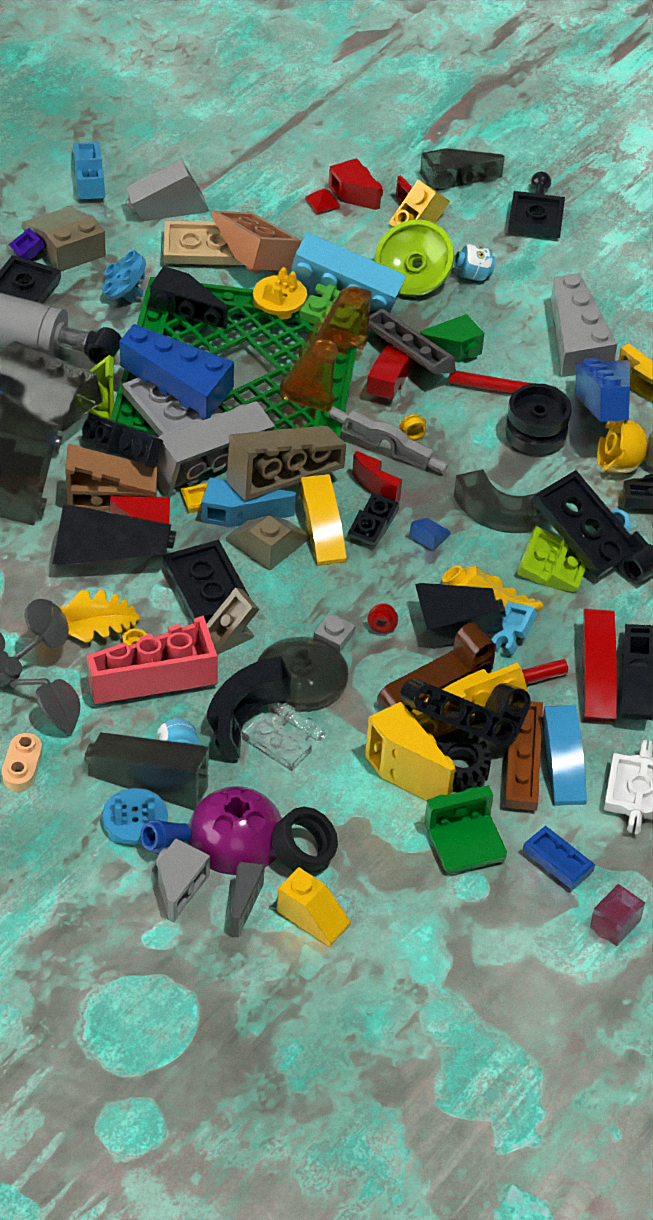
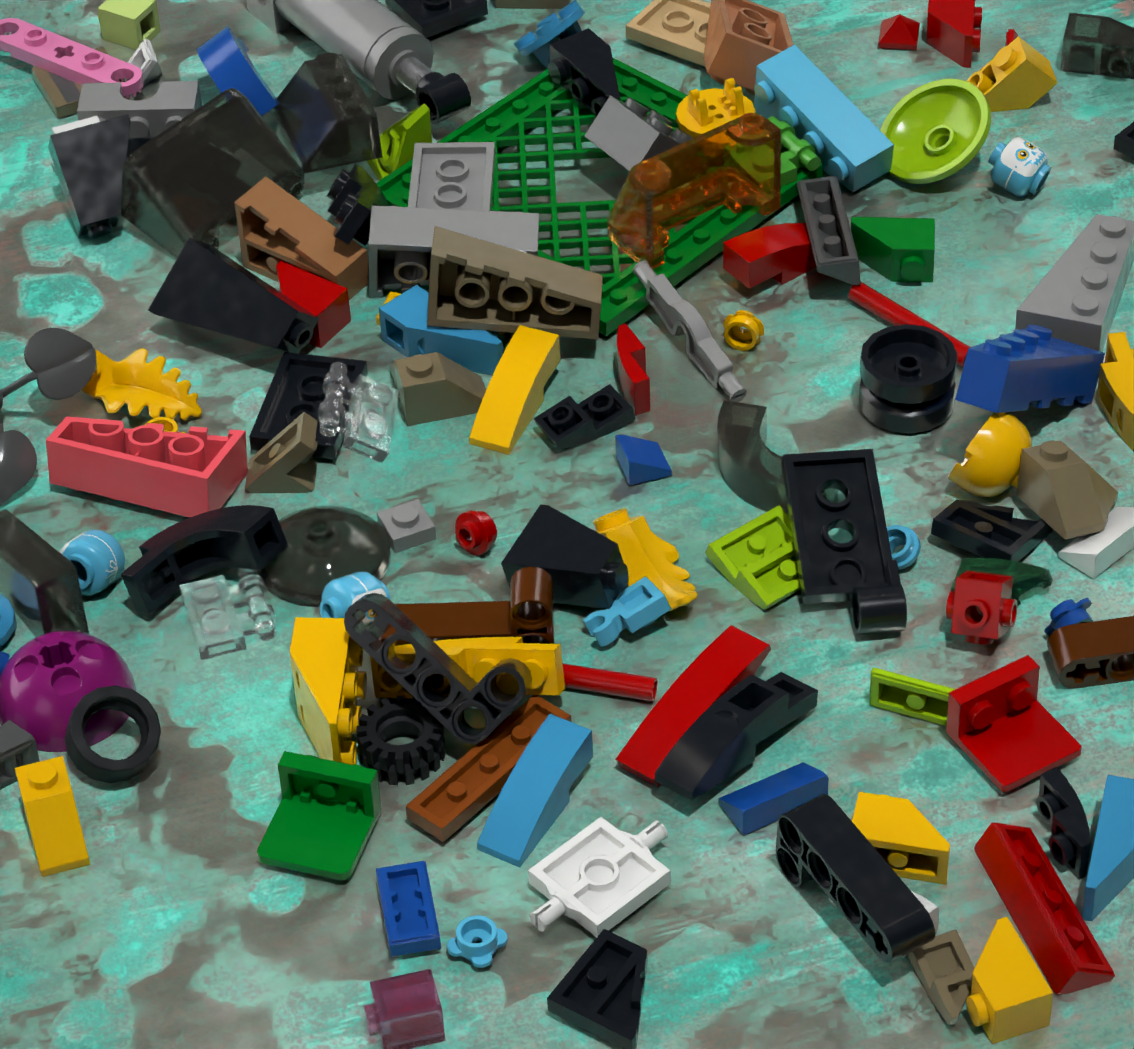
camera: 40 degrees right, 5 degrees down
blue wedge [119,324,234,420] -> none
none -> clear plate [317,362,399,463]
none -> medium azure head [319,572,391,627]
none -> medium azure plate [447,915,508,968]
none -> slope [584,95,706,186]

